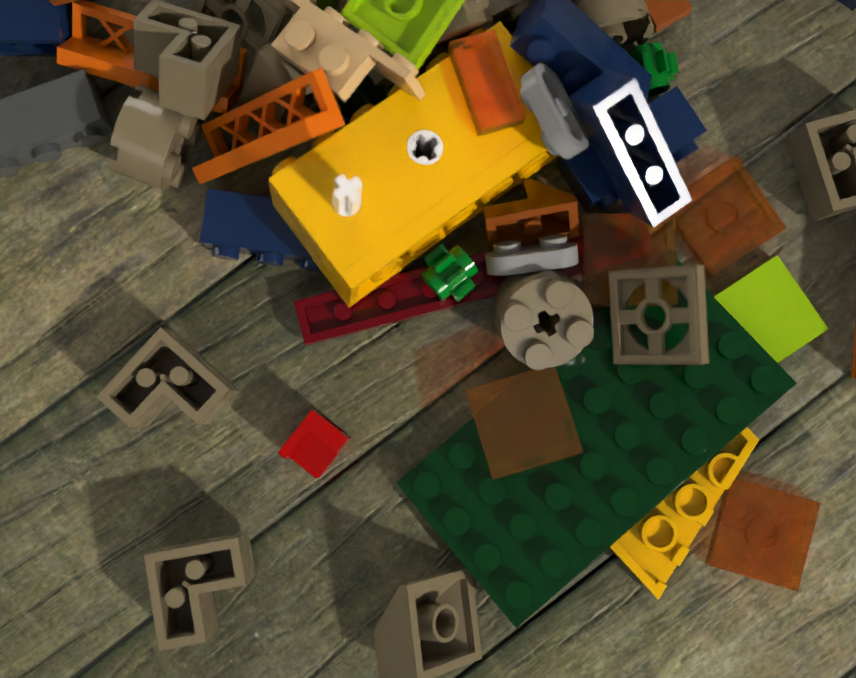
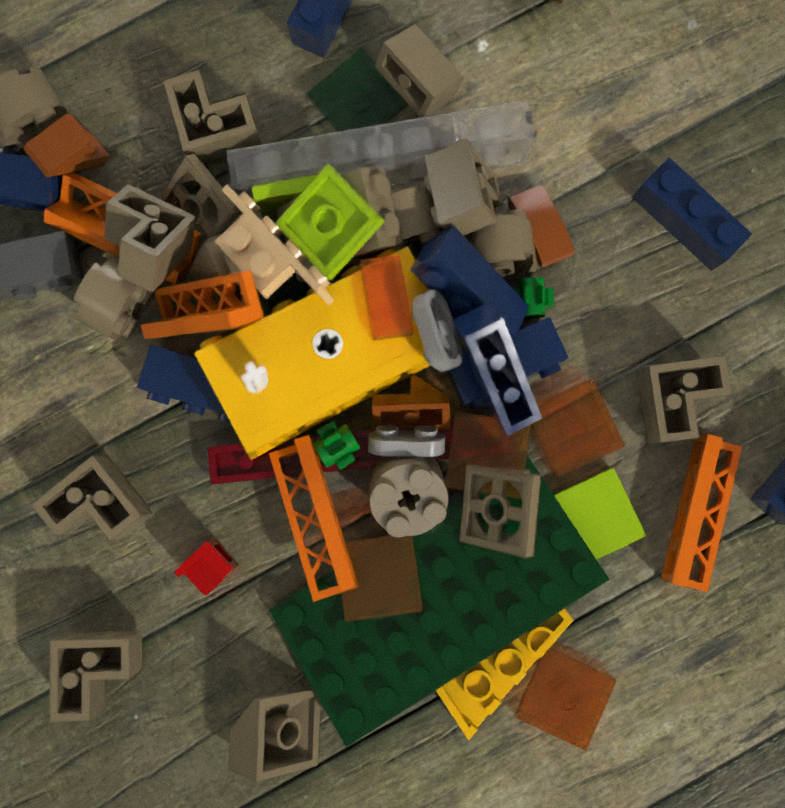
camera: 10 degrees right, 0 degrees up
none -> orange fence [269,435,359,602]

